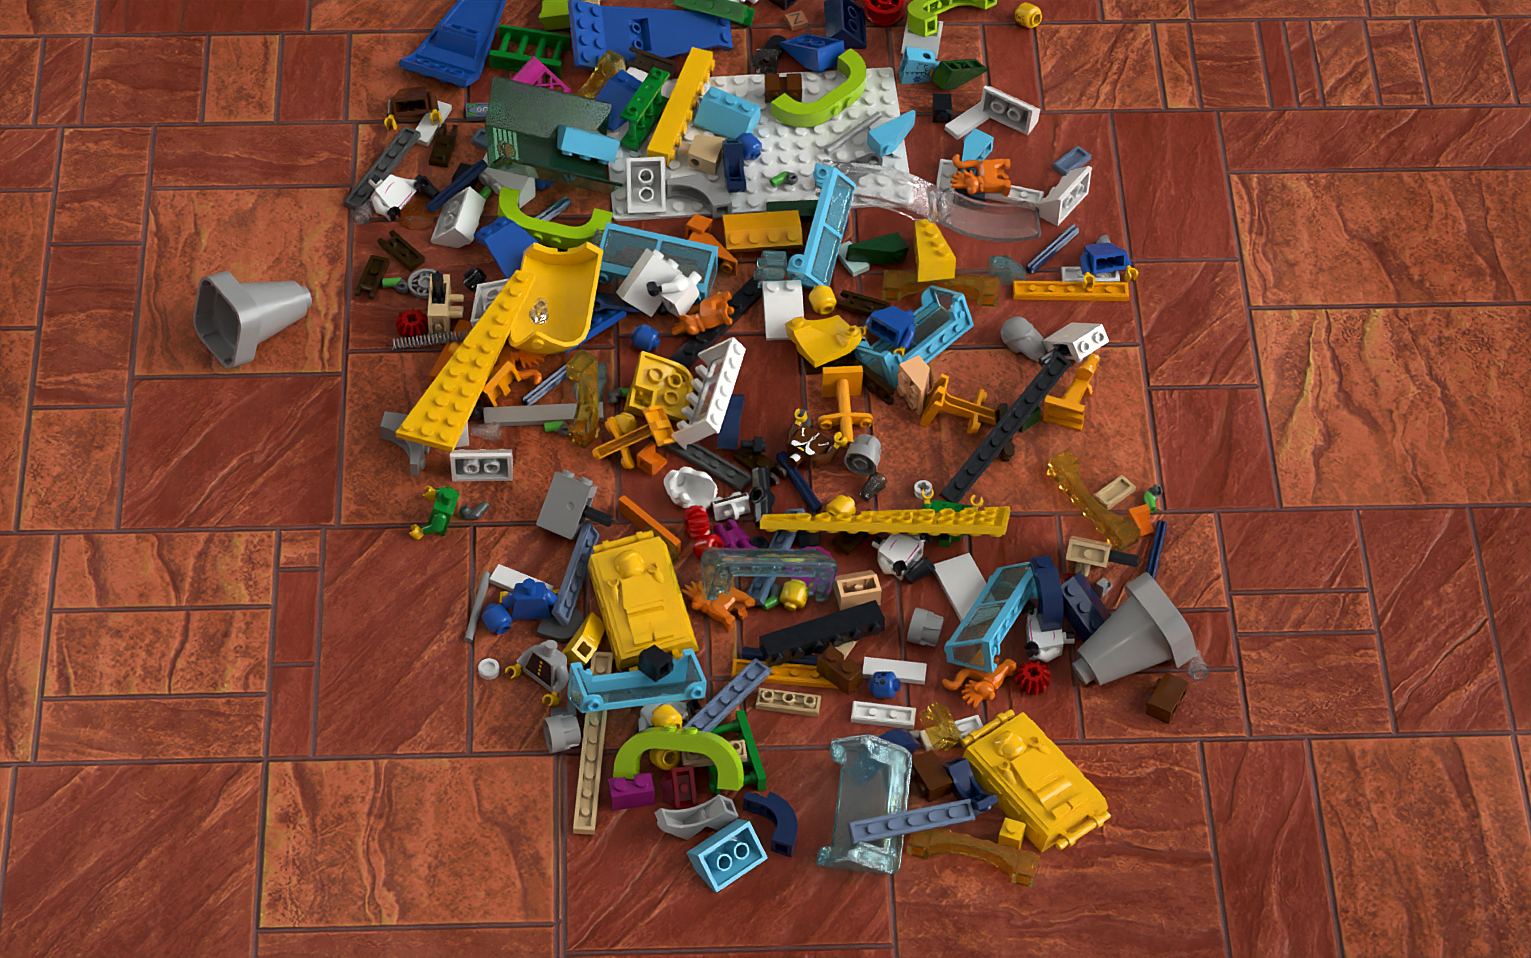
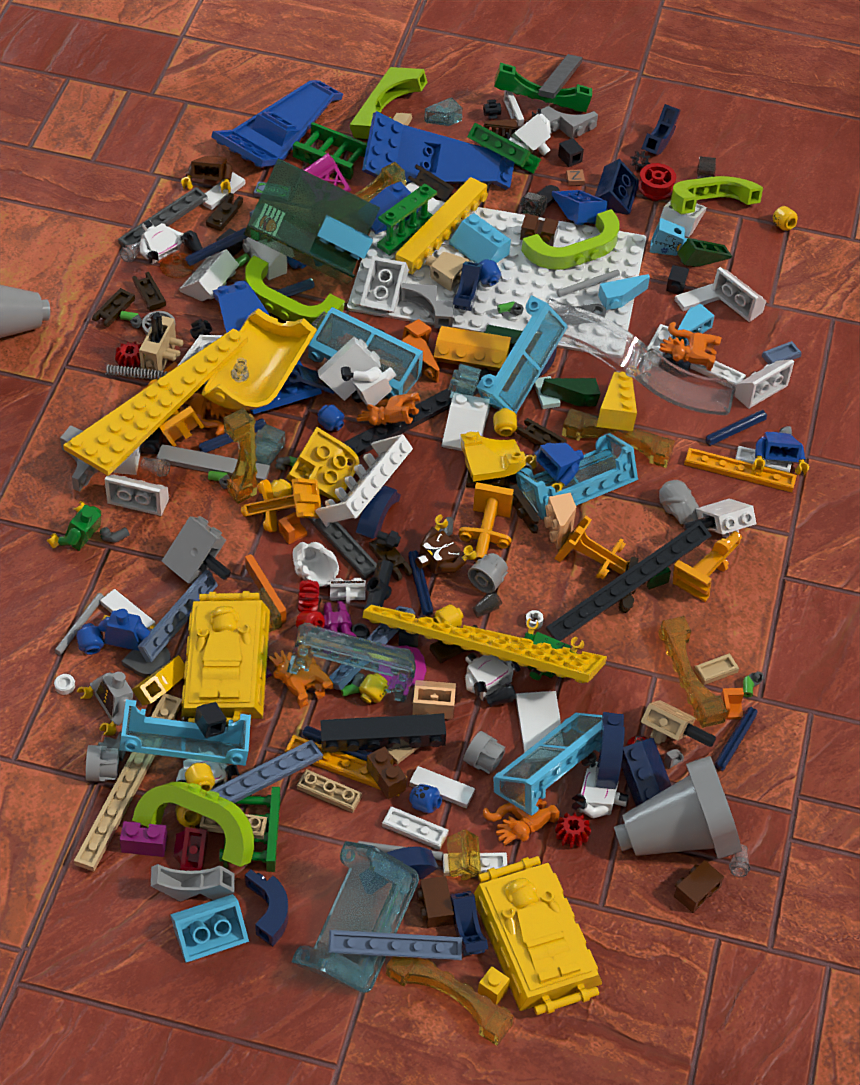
camera: 15 degrees right, 0 degrees up
clear light blue slope [987,255,1027,286] -> none

